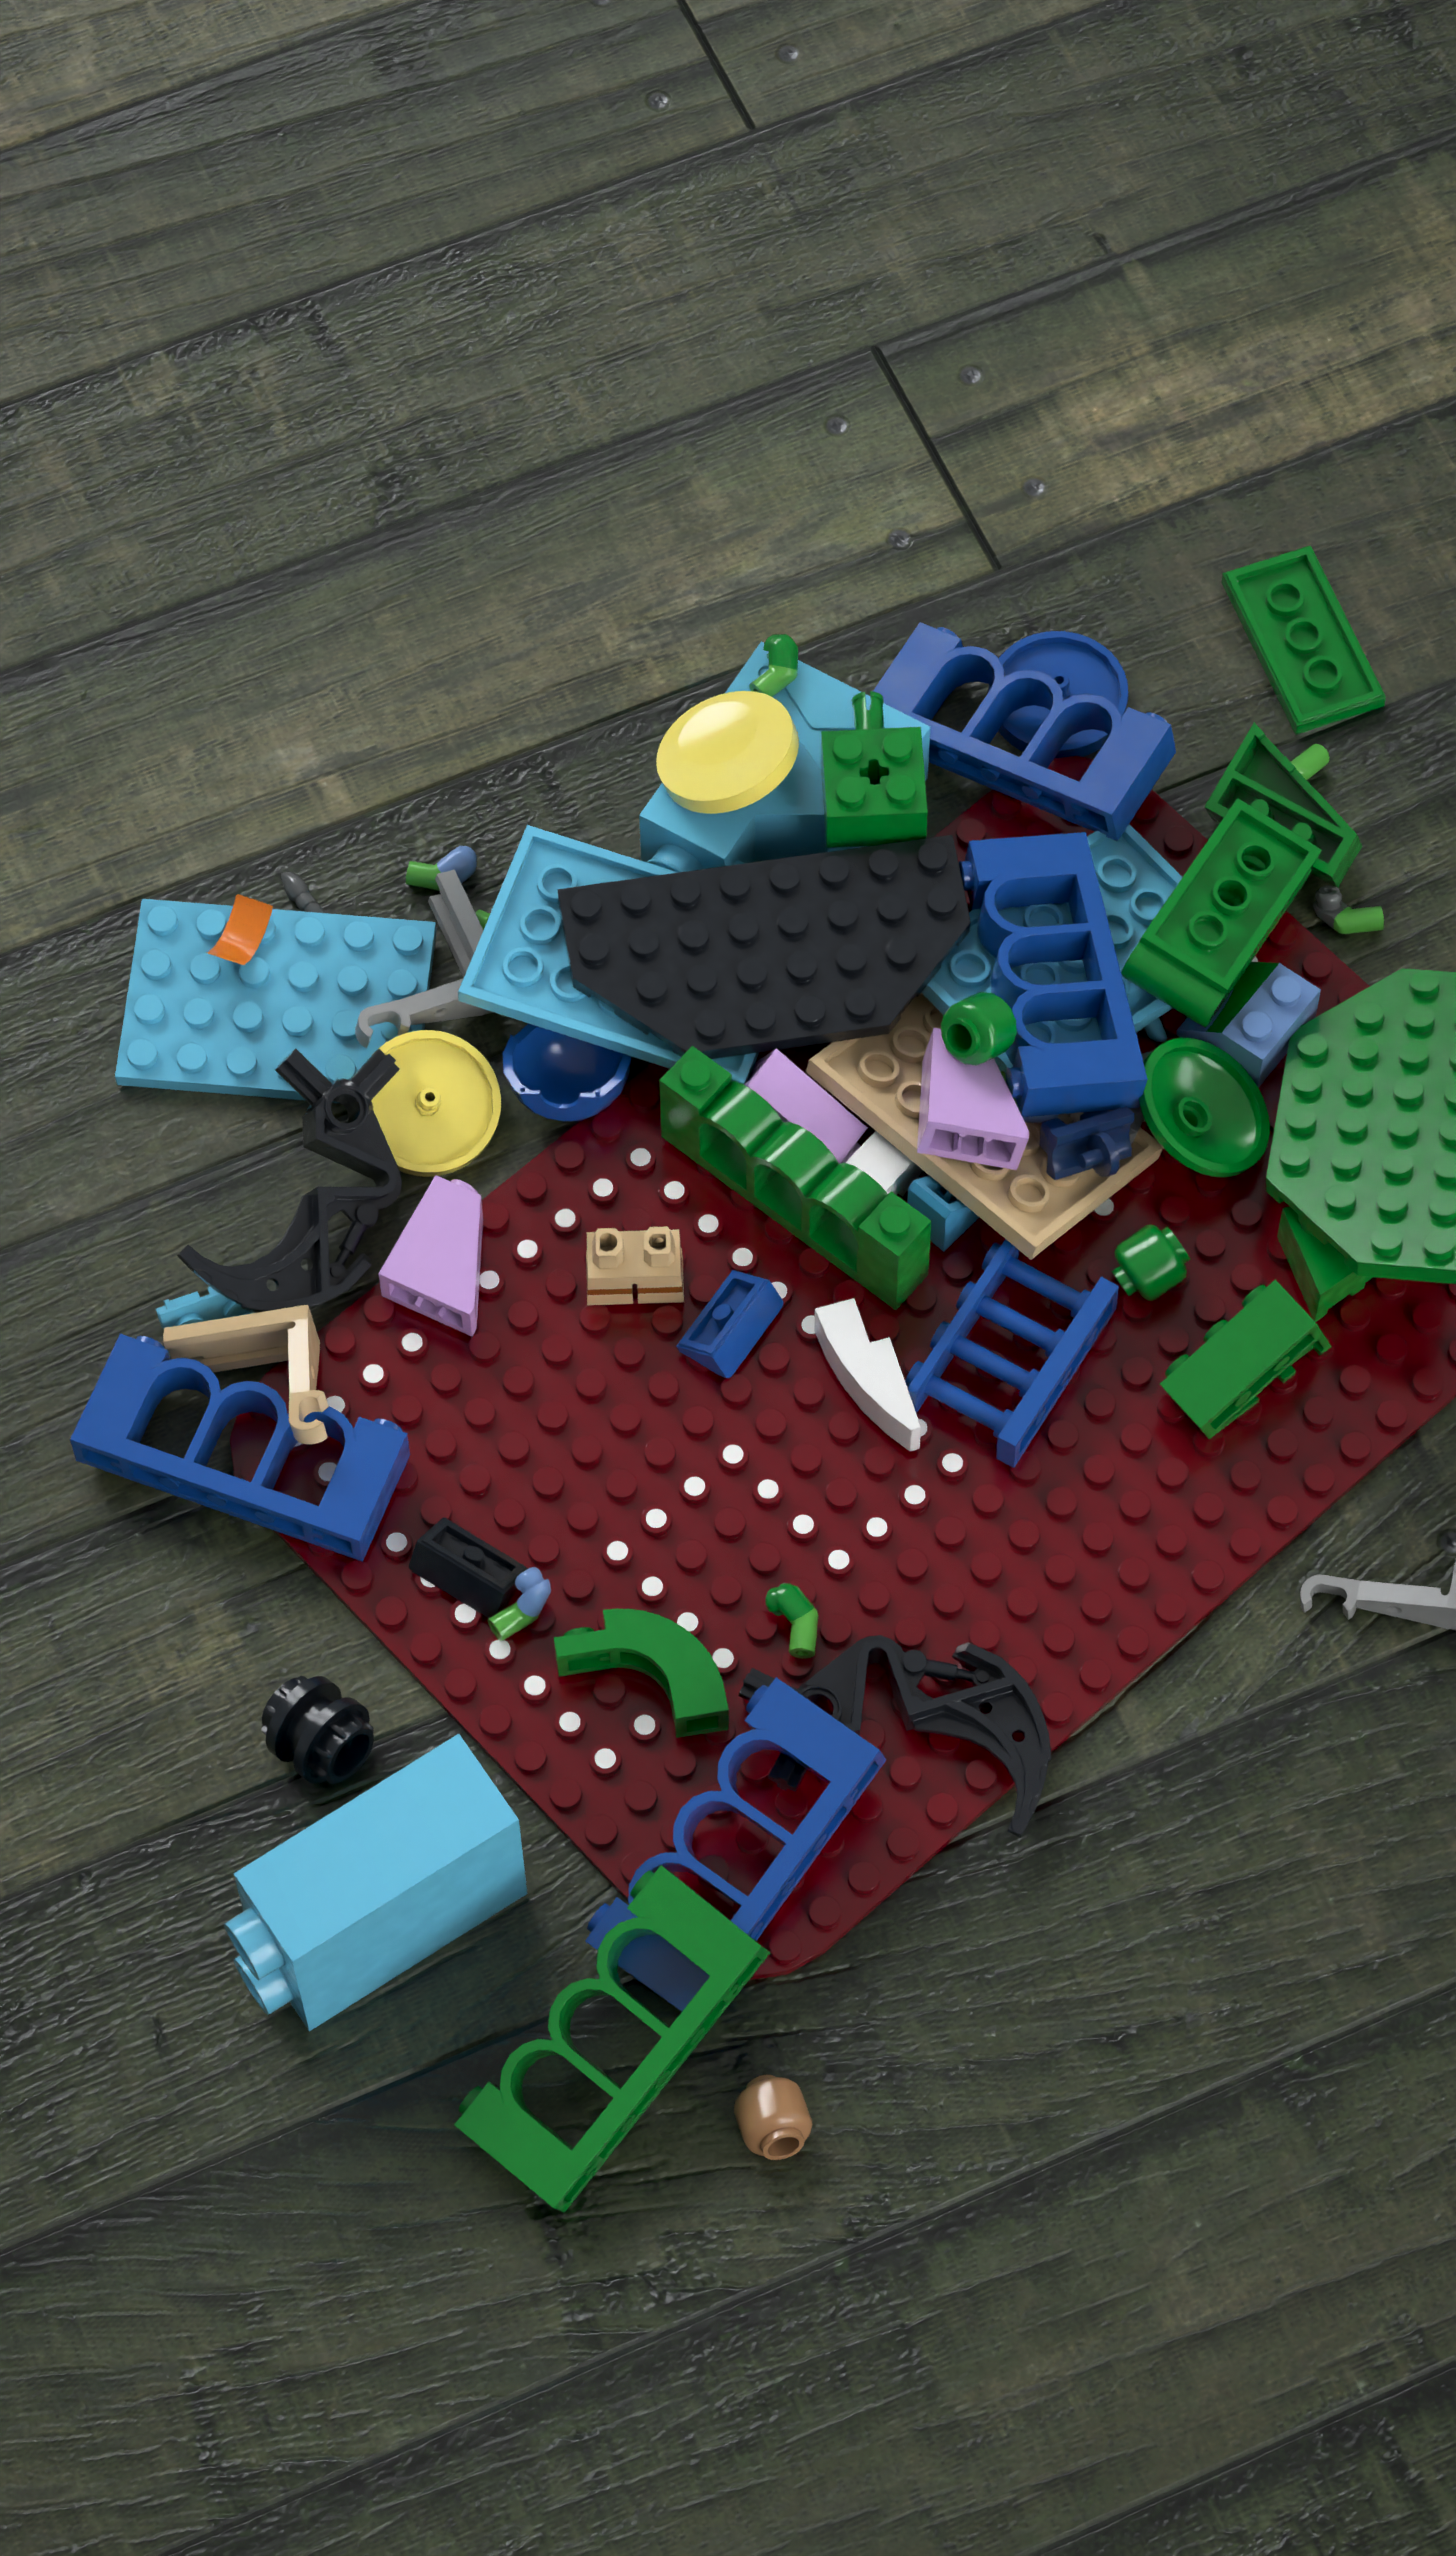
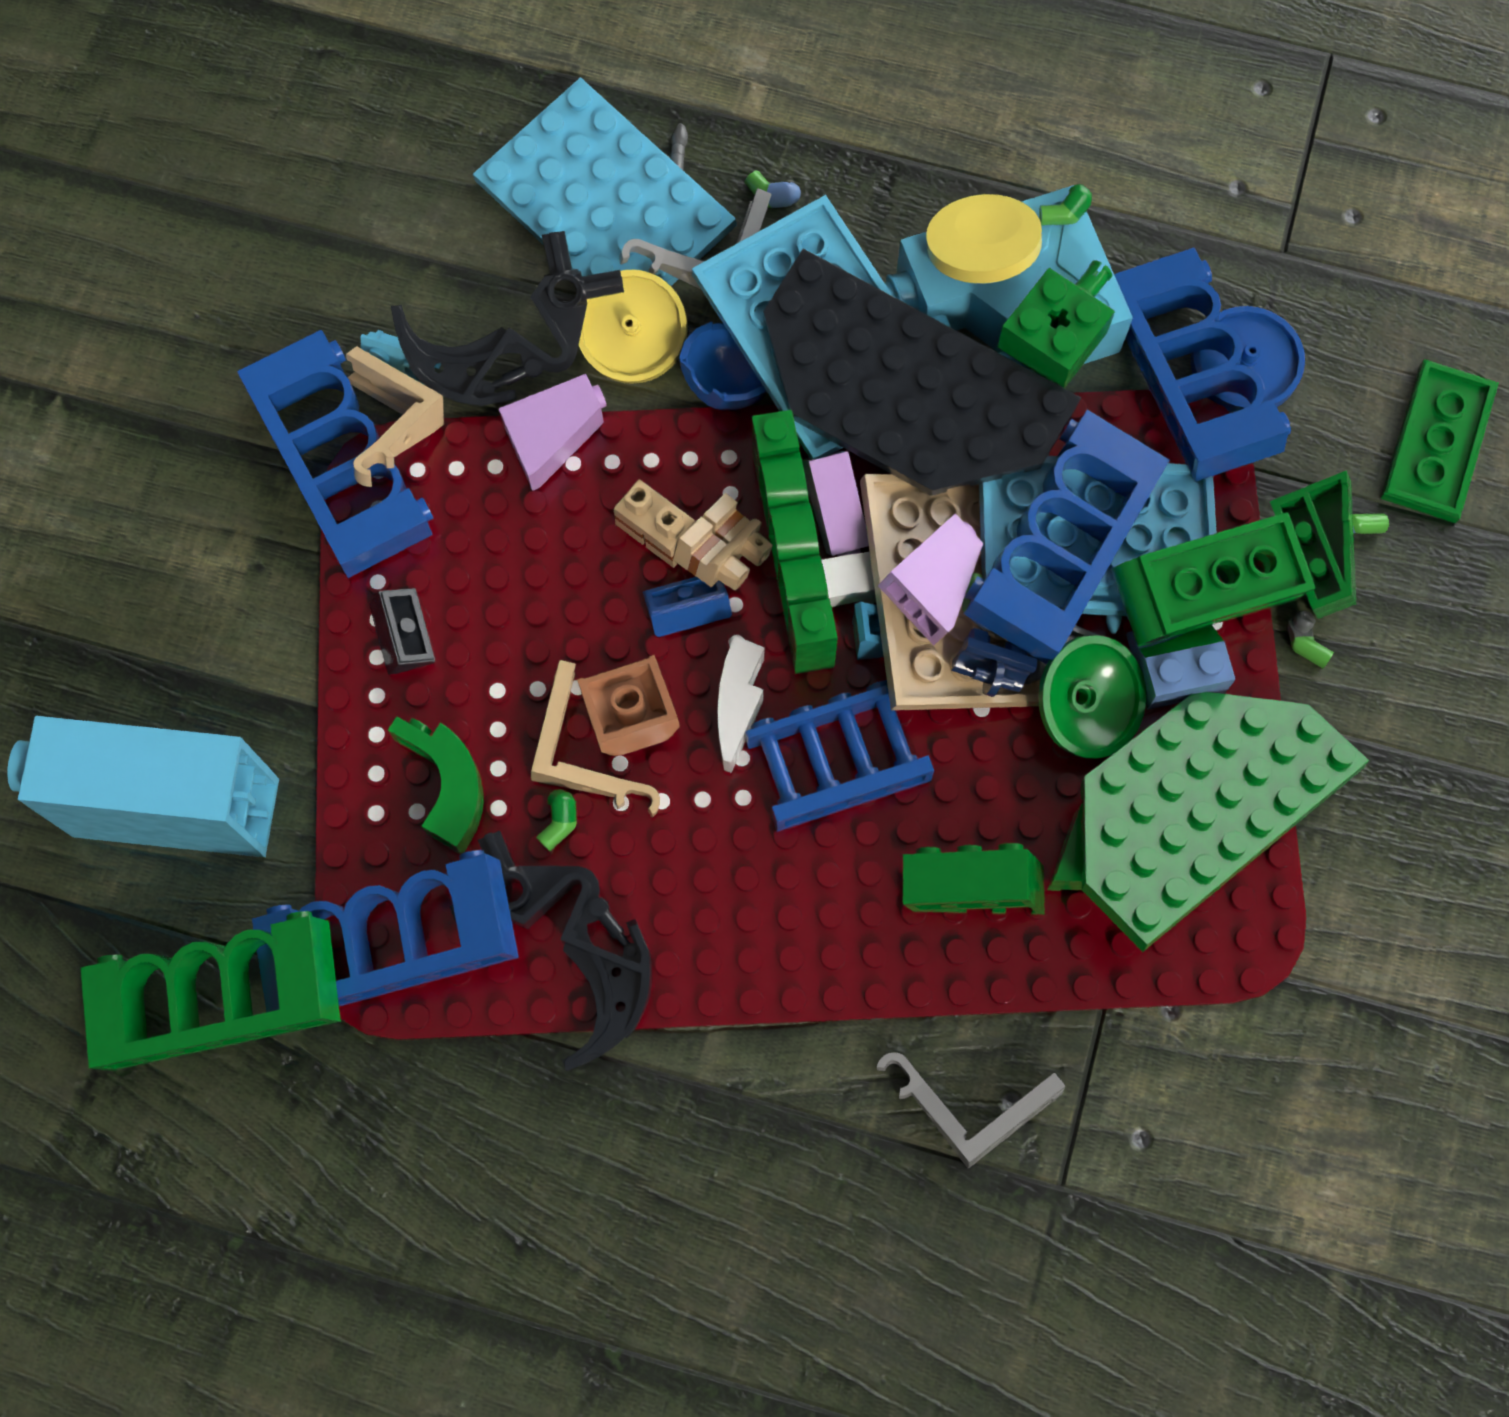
camera: 40 degrees right, 10 degrees up
orange sticker [206,894,273,965] -> none
black piece [262,1676,374,1784] -> none
arm [488,1567,551,1641] -> none
medium nougat head [734,2075,812,2160] -> none
green head [941,992,1017,1065] -> none
green head [1111,1224,1191,1301] -> none
none -> tan hinge [531,660,660,817]
none -> nougat slope [577,655,680,756]
none -> tan hips [673,493,773,590]

